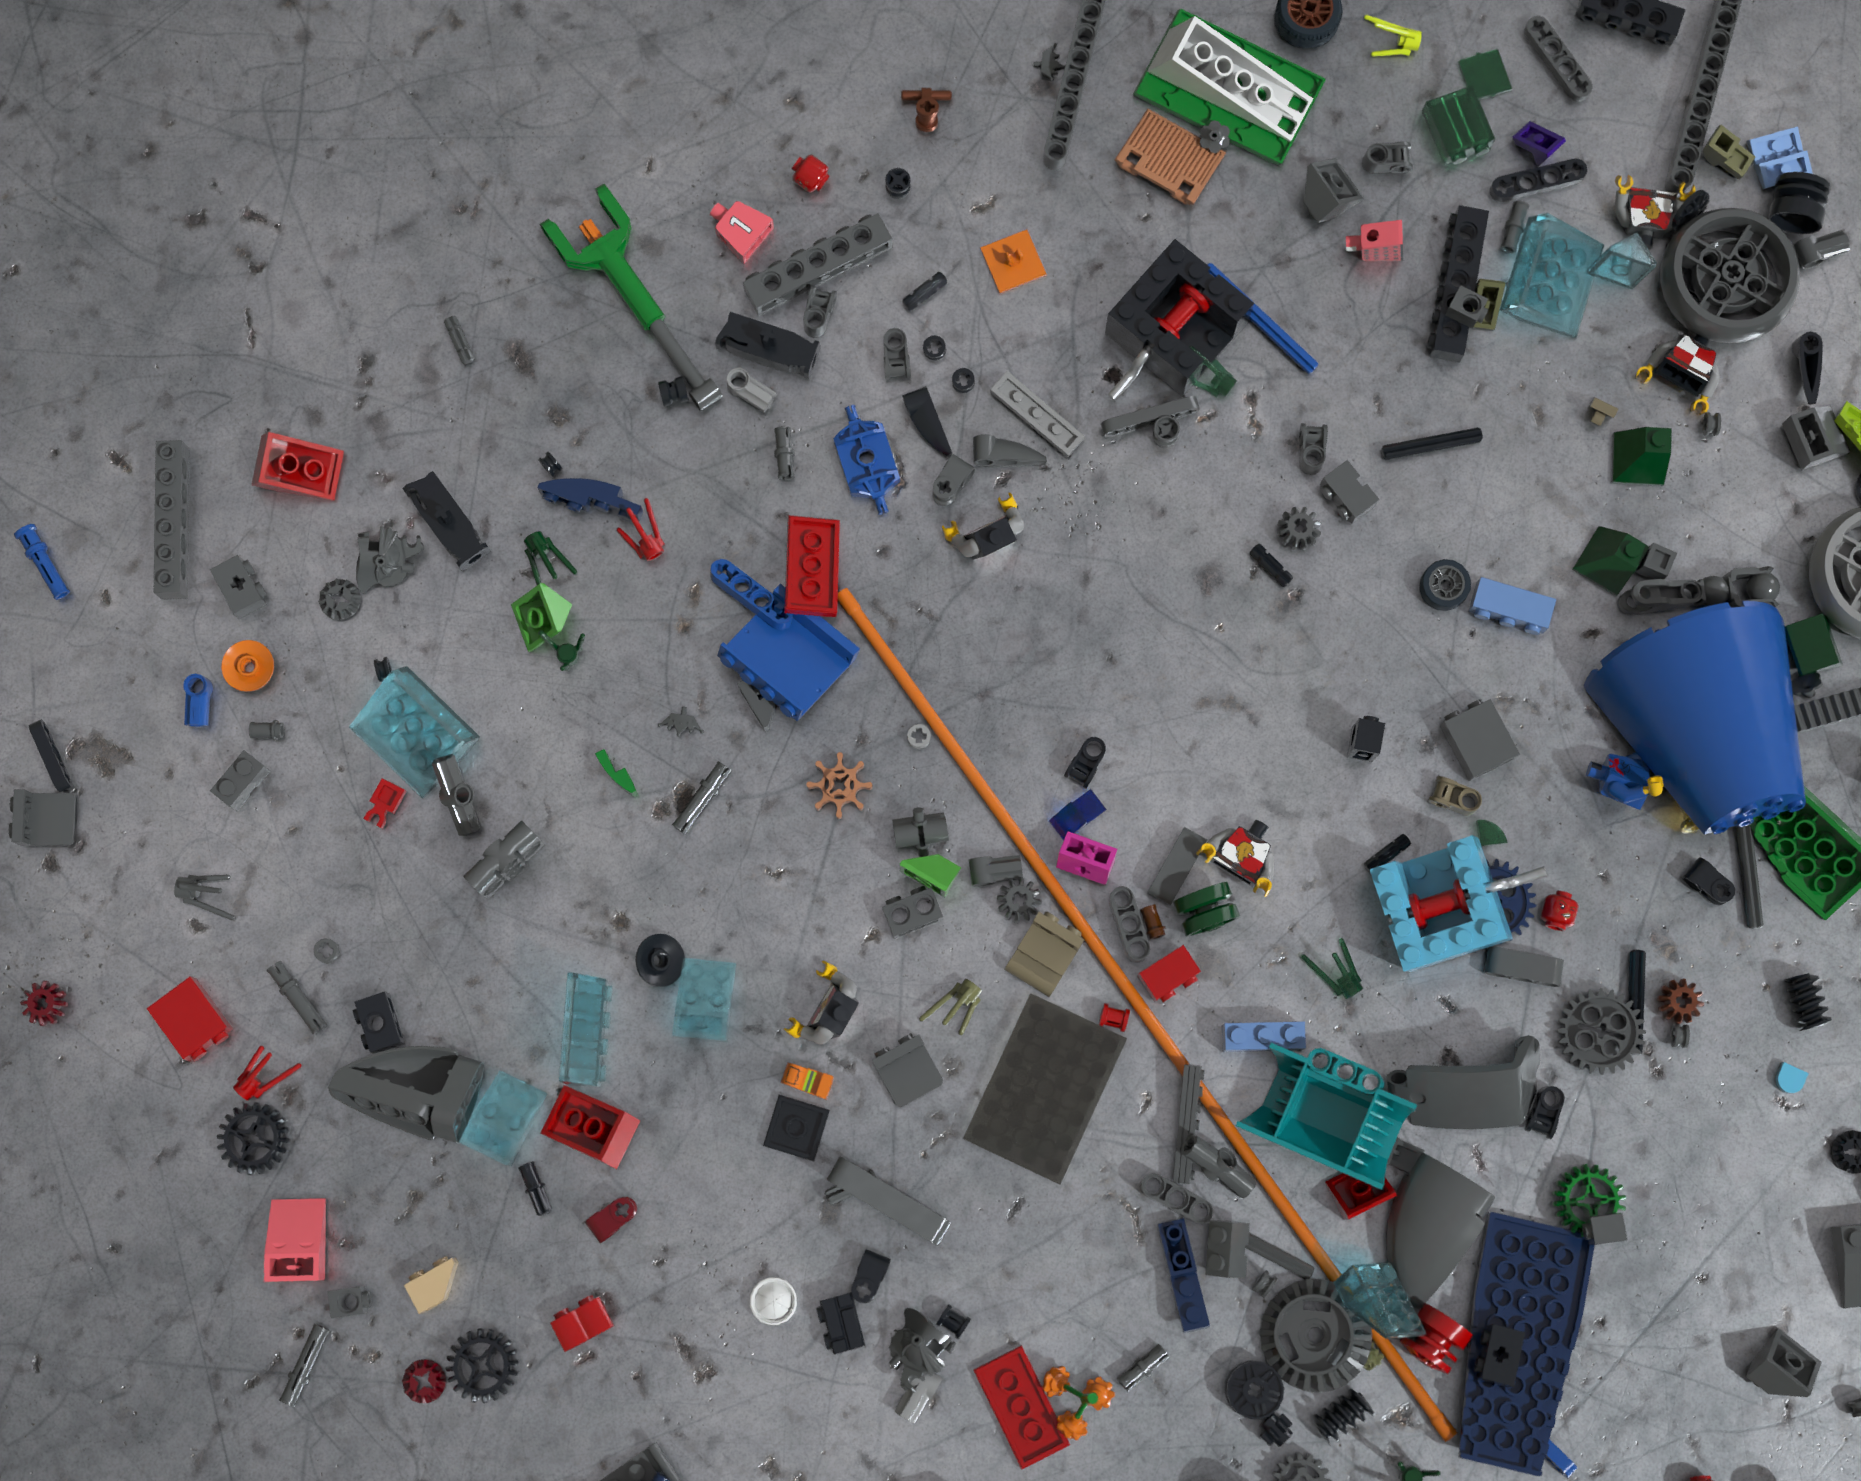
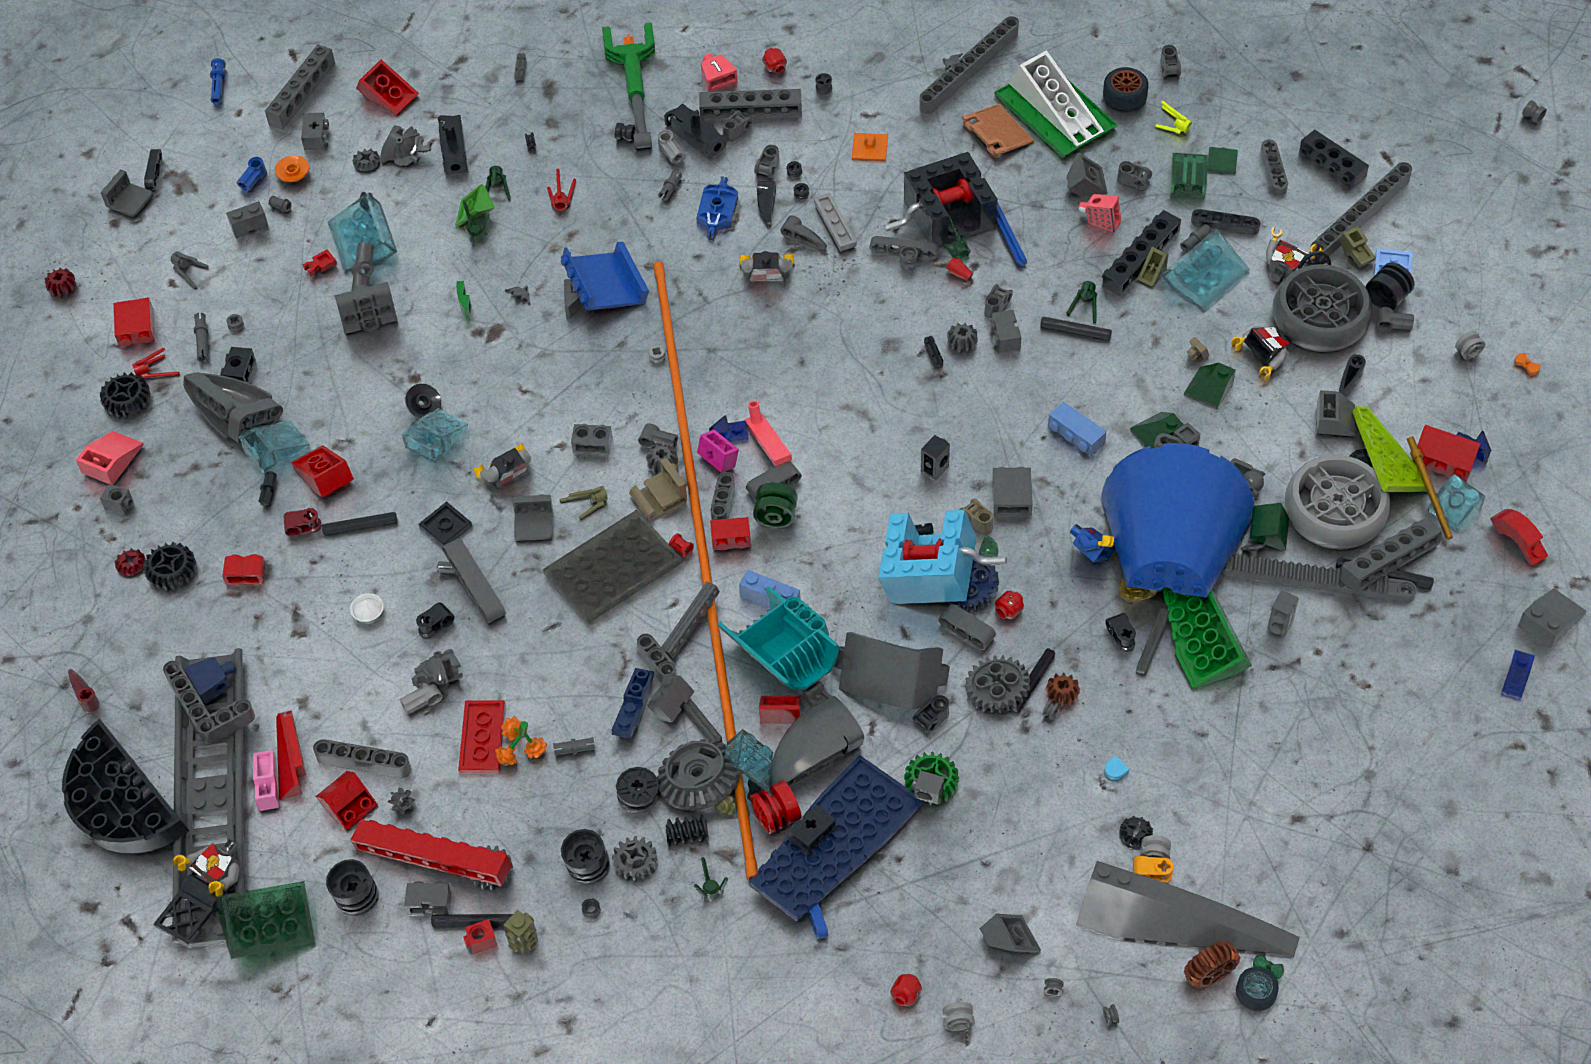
camera: 30 degrees right, 25 degrees down
dark grey pin [279,1324,330,1407] -> none
tan slope [404,1256,458,1314] -> none
dark blue slope [537,478,643,522] -> none
clear light blue slope [559,972,613,1087] -> none
dark grey pin [672,761,731,834] -> none
blue beam [710,559,793,630] -> none
orange leg [780,1062,834,1101] -> none
red tile [784,515,840,618] -> none
nougat gear [806,752,873,819] -> none
black brick [816,1292,865,1354] -> none
dark grey pin [892,807,949,857] -> none
bright green slope [899,854,961,898] -> none
copper piece [901,88,952,132] -> none
black axle [902,272,947,311] -> none
dark grey piece [933,454,976,506] -> none
black bush [936,1304,971,1339] -> none
black piece [1064,737,1106,789] -> none
reddish brown pin [1140,904,1166,940] -> none
dark grey piece [1181,1134,1257,1199] -> none
torso [1196,820,1274,897] -> none
dark grey plant [1200,121,1230,153] -> none
dark grey bush [1253,1270,1277,1298] -> none
black gear [1259,1413,1293,1447] -> none
clear green plant [1301,938,1363,999] -> none
wheel [1419,559,1471,611] -> none
dark grey brick [1445,285,1489,329] -> none
dark purple slope [1512,121,1566,166] -> none
clear light blue slope [1586,233,1657,290] -> none
dark grey bush [1702,412,1721,436] -> none
black piece [1784,973,1832,1031] -> none
none -> black axle [322,512,397,535]
none -> coral piece [744,400,792,467]
none -> red cone [946,257,973,281]
none -> dark green plant [1066,281,1097,323]

